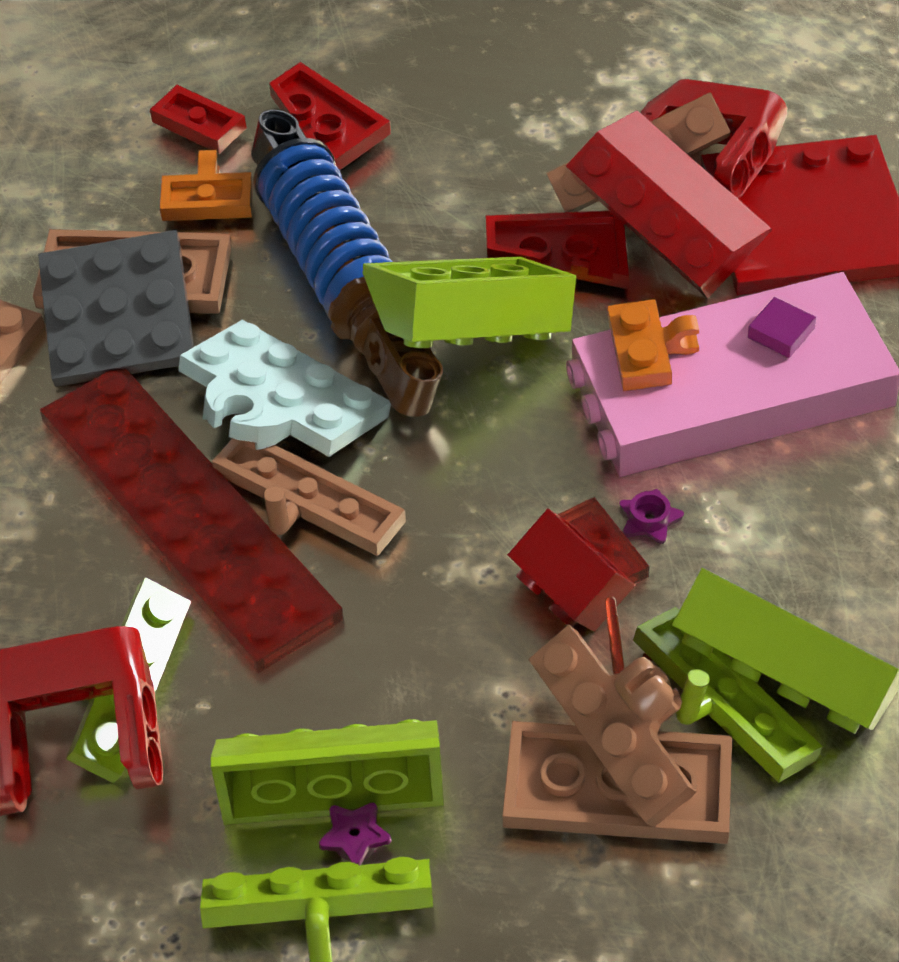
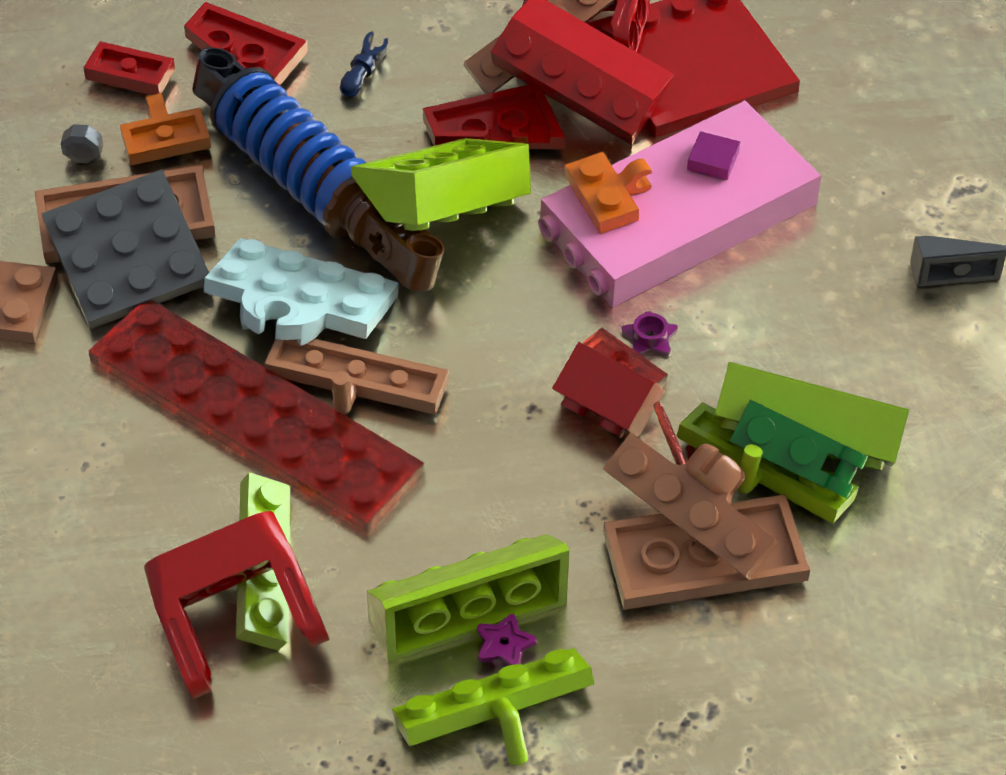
camera: 20 degrees left, 0 degrees up
none -> dark grey tile [60,124,103,164]
none -> dark blue piece [340,31,388,97]
none -> green plate [730,399,868,499]

